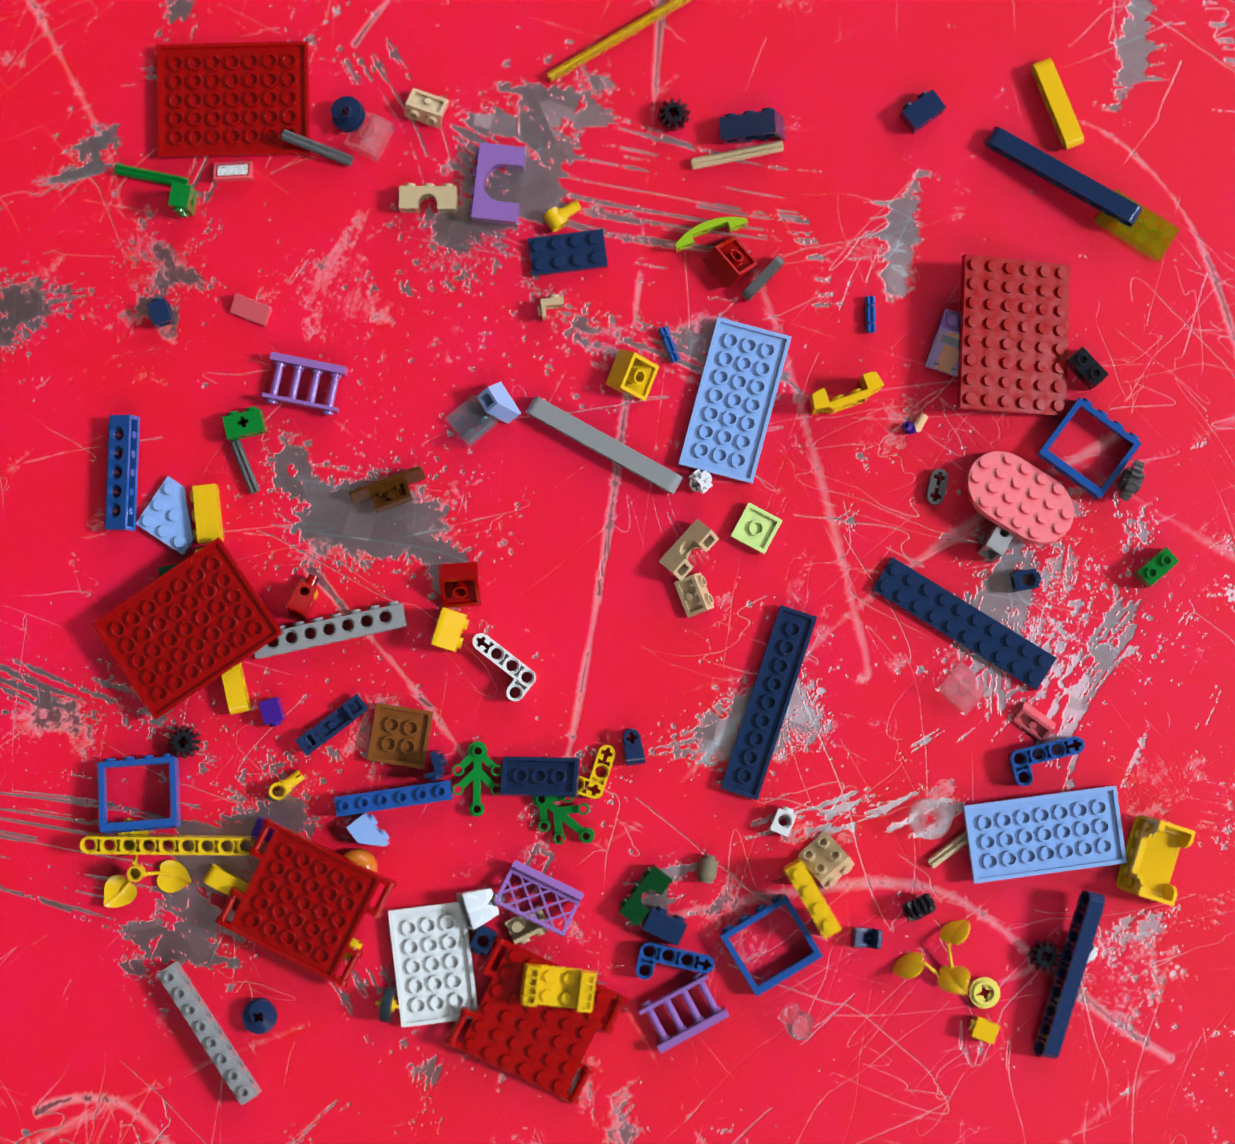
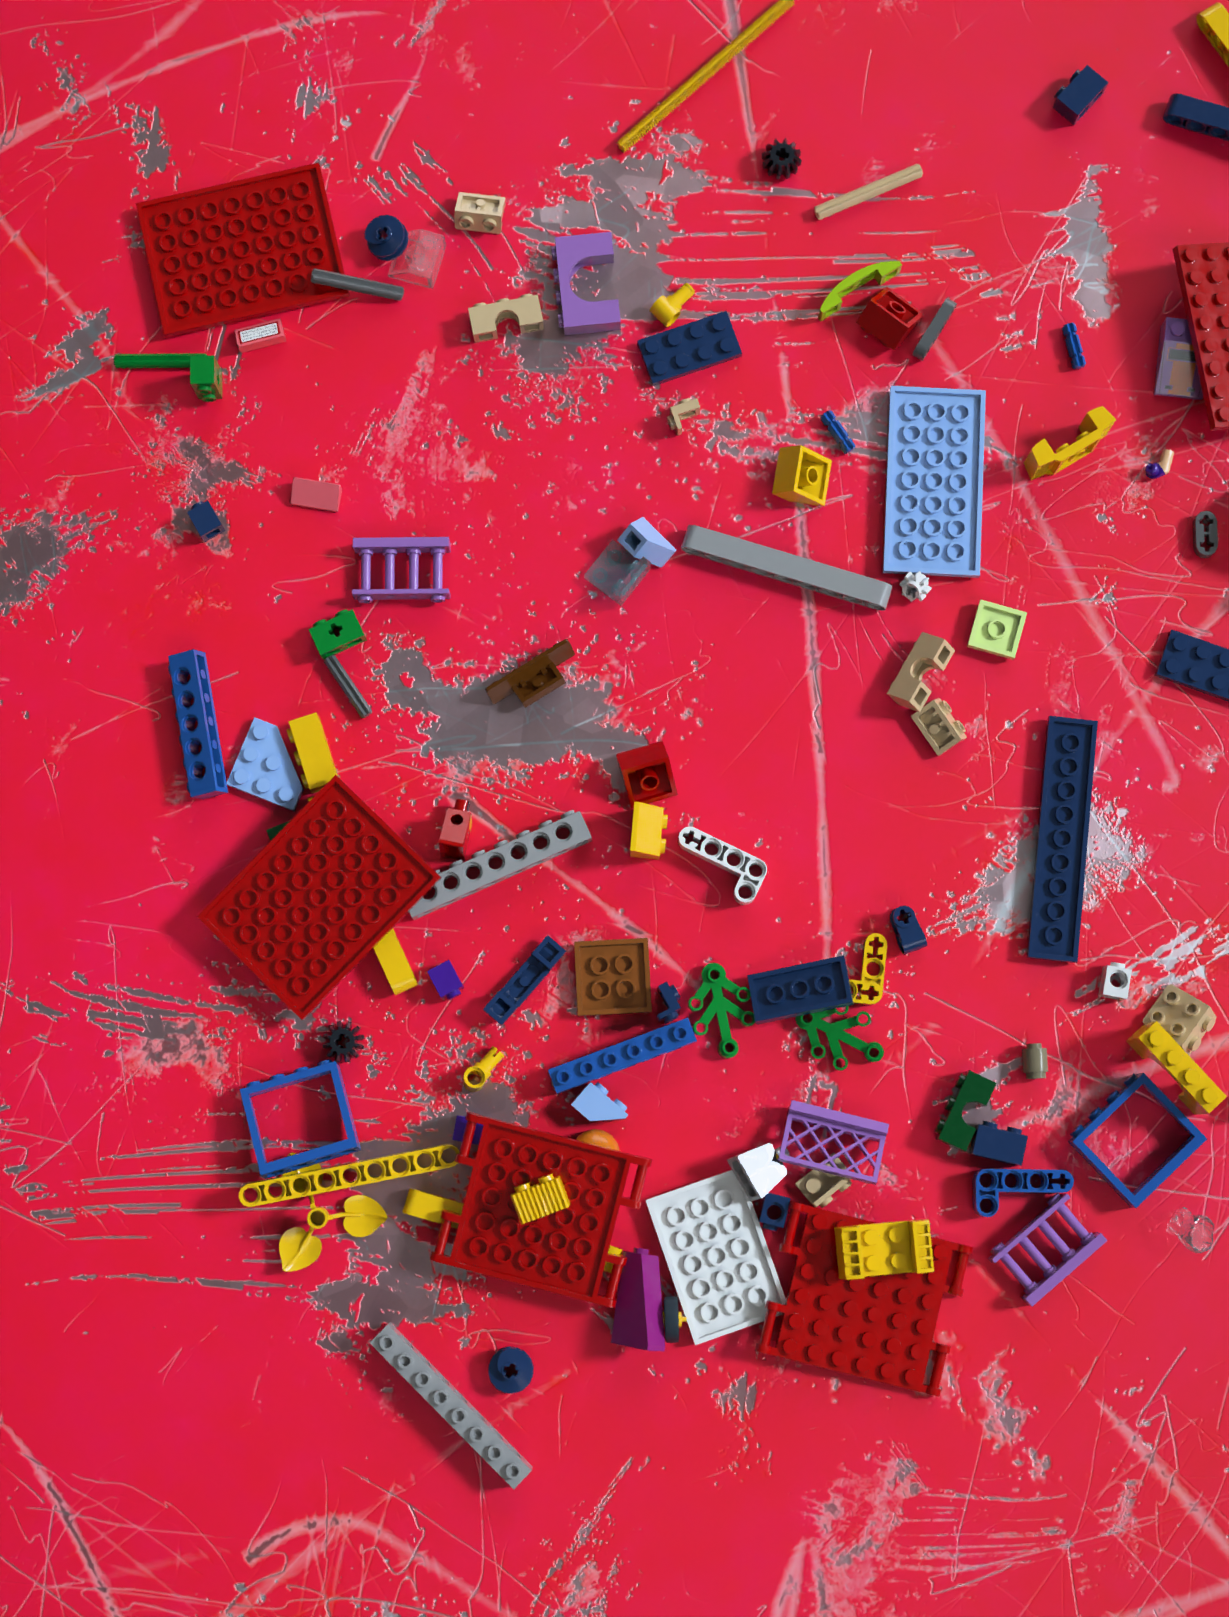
camera: 15 degrees left, 5 degrees down
dark blue wedge [719,107,785,144] -> none
none -> yellow brick [511,1174,570,1225]
none -> magenta slope [611,1247,665,1352]

